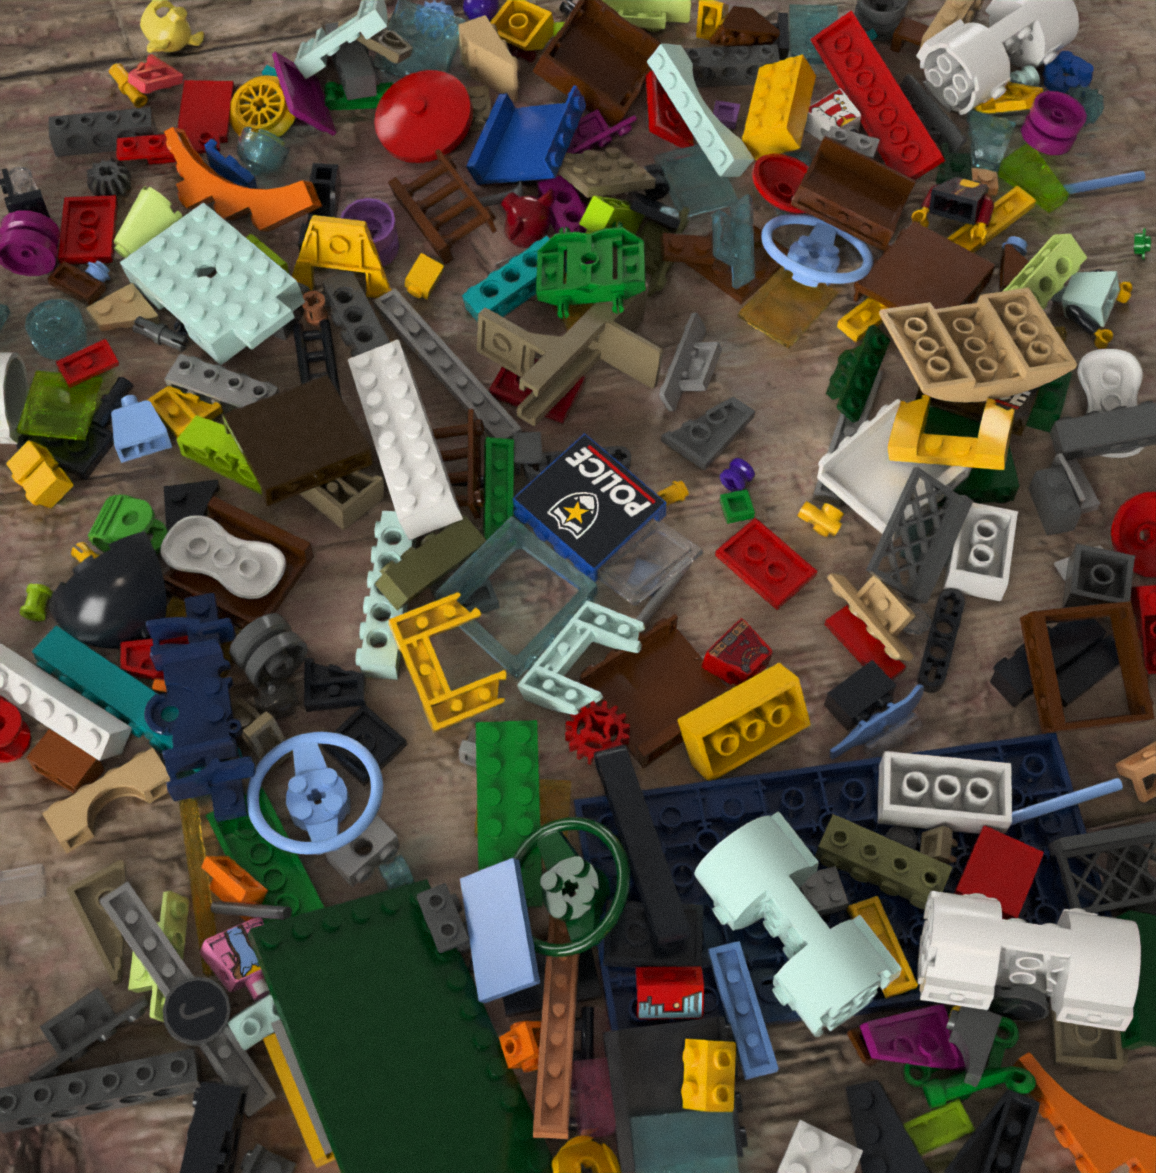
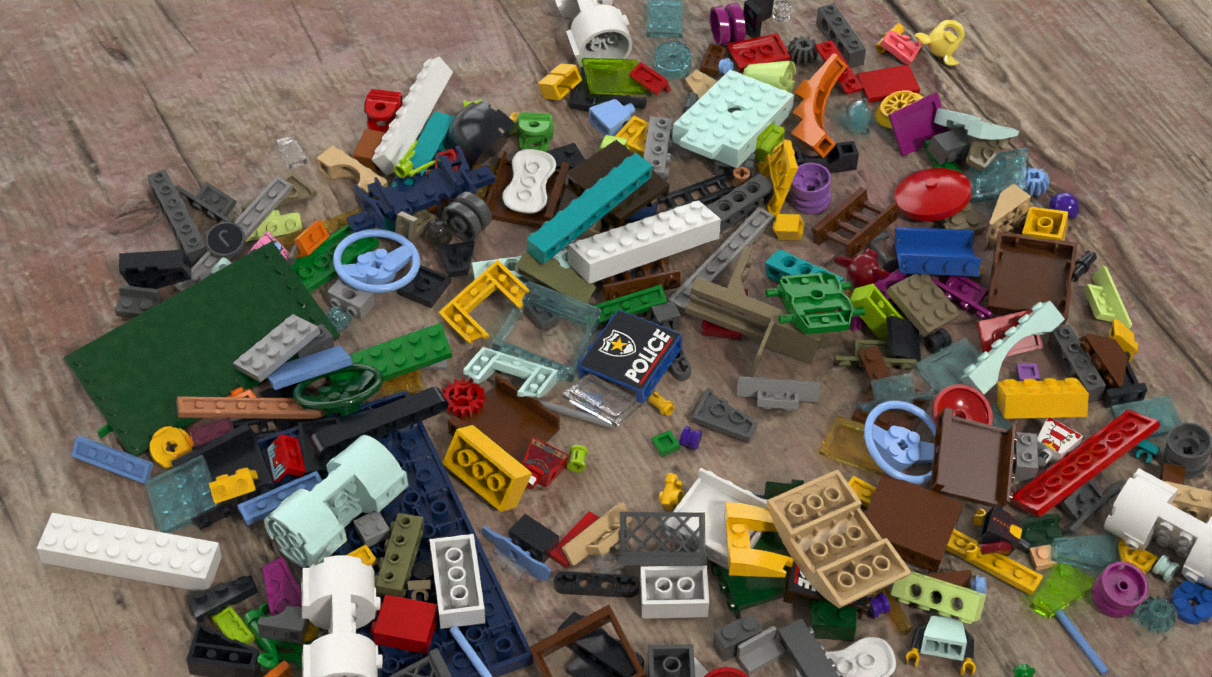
camera: 75 degrees right, 10 degrees down
blue wing [204,139,257,189] -> none
red tile [715,517,817,610] -> none
none -> light grey plate [233,314,321,382]
none -> lime plant [393,140,436,178]
none -> teal brick [526,152,653,265]
none -> lime bush [567,445,588,473]

